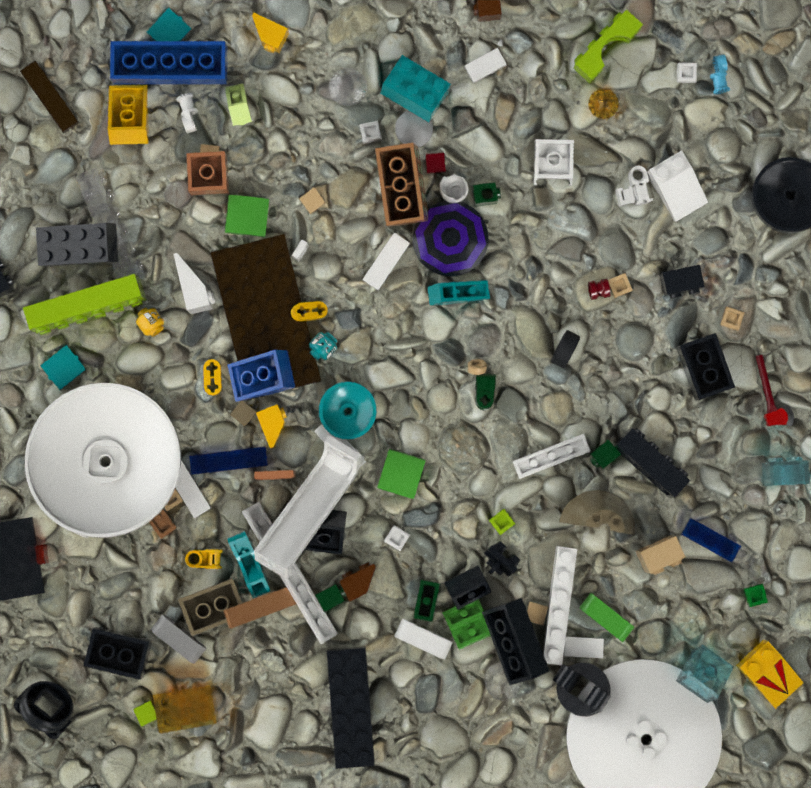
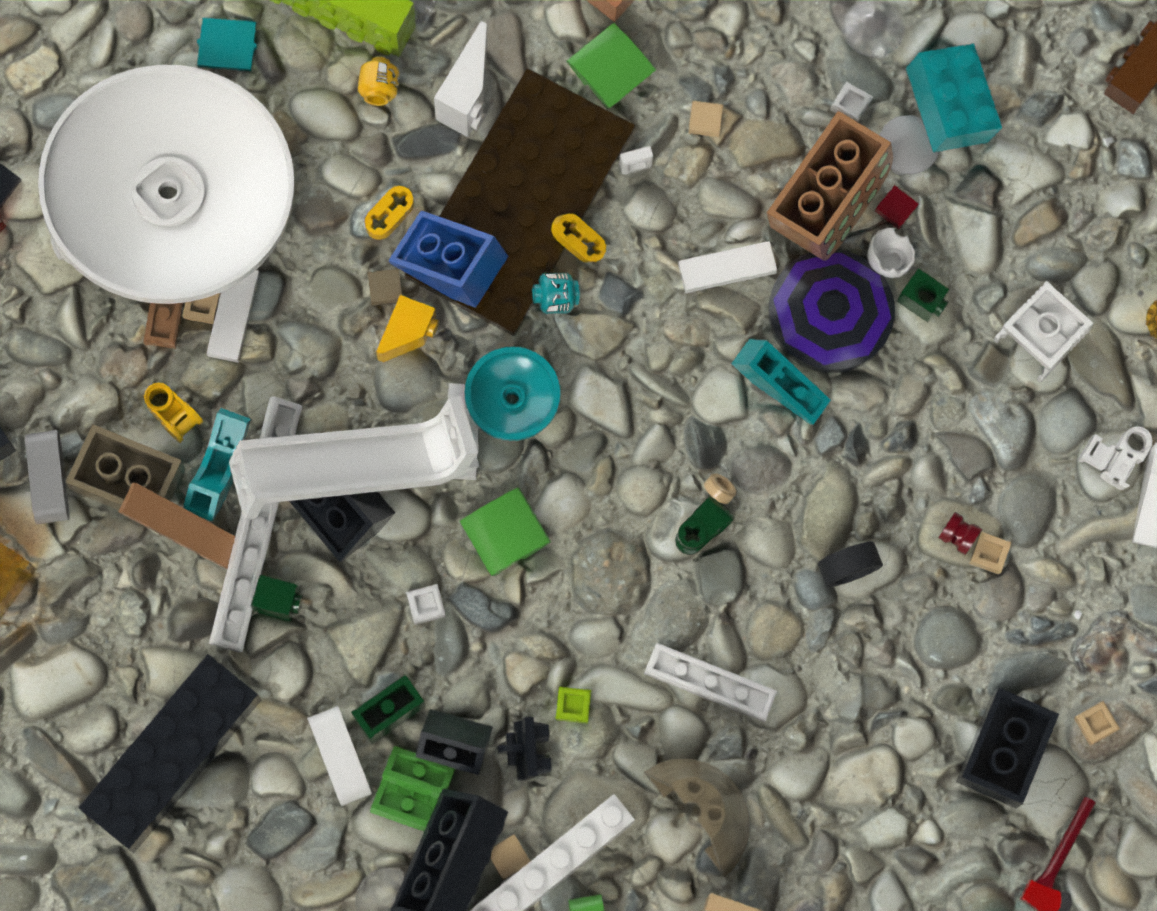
camera: 40 degrees right, 10 degrees down
clear blue tile [189,447,268,475] -> none
nougat tile [254,470,296,480] -> none
reddish brown slope [339,562,376,602] -> none
white tile [464,48,507,84] -> none
dark green brick [589,439,621,469] -> none
black brick [614,428,691,498] -> none
black brick [660,265,705,299] -> none

